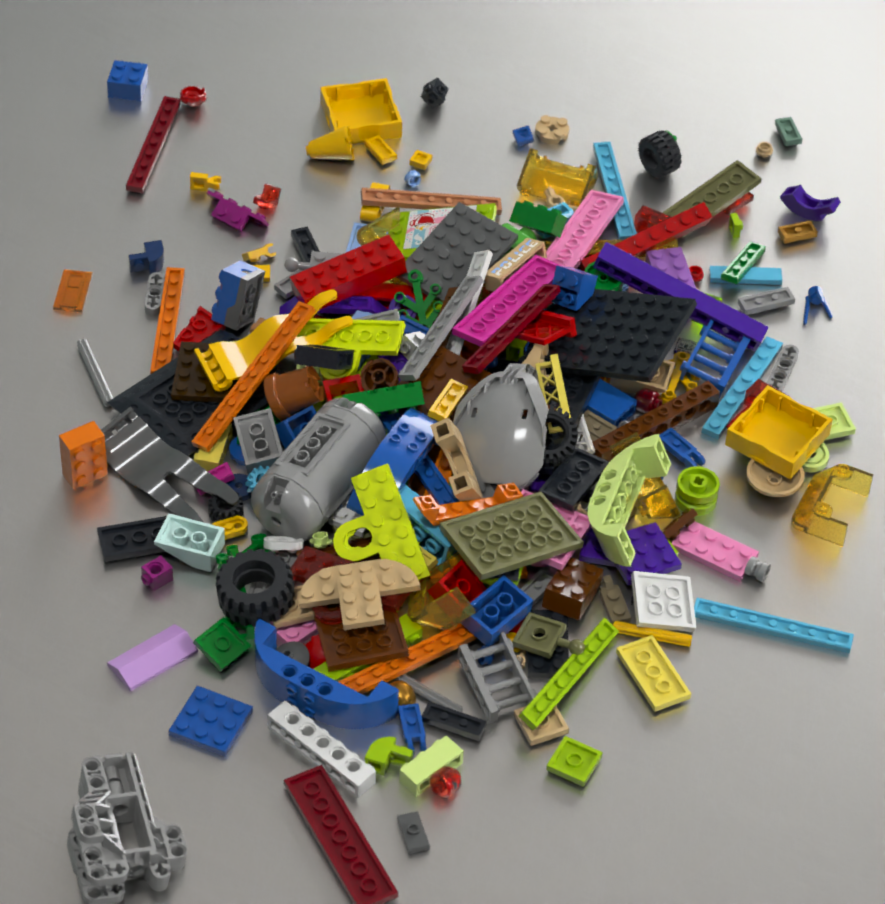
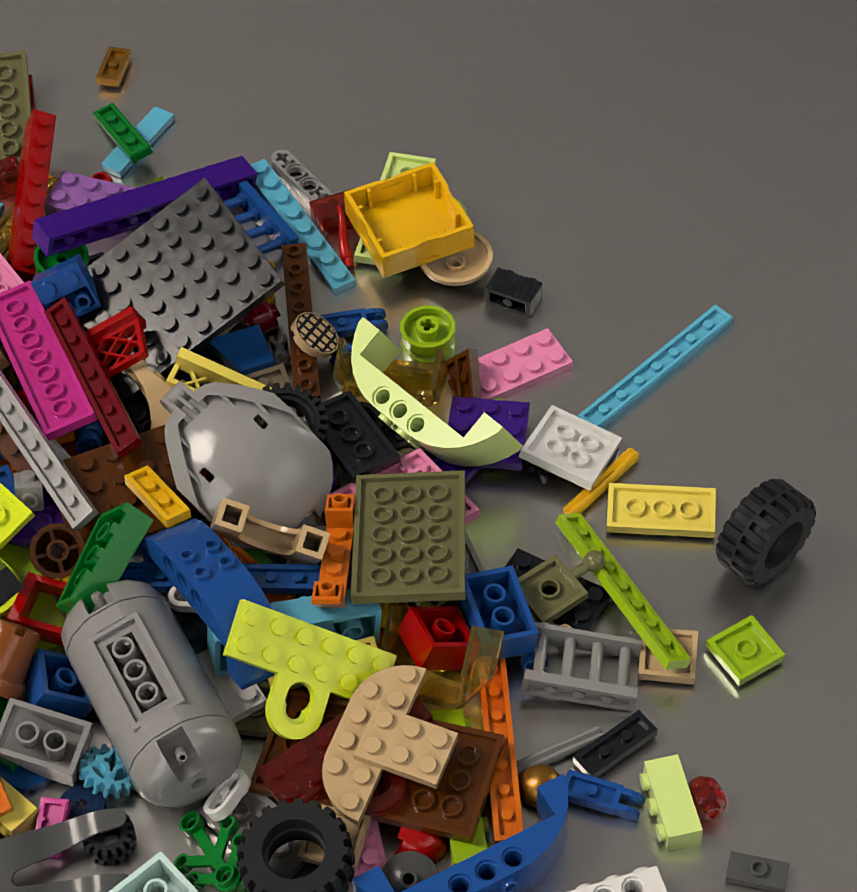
camera: 55 degrees left, 5 degrees up
yellow plate [212,516,248,540] -> none
yellowish green plate [309,531,333,549] -> none
lime brick [365,737,413,776] -> none
reddish brown brick [542,558,604,620] -> none
dark tan hinge [600,575,631,625] -> none
lime plate [728,213,743,238] -> none
light grey plate [738,287,795,315] -> none
light grey wheel [744,556,771,582] -> none
dark purple arch [780,185,841,221] -> none
clear yellow windscreen [791,464,874,547] -> none
blue plant [803,286,833,325] -> none
none -> tile [291,312,339,358]
none -> black brick [485,267,543,317]
none -> black tyre [716,479,816,586]

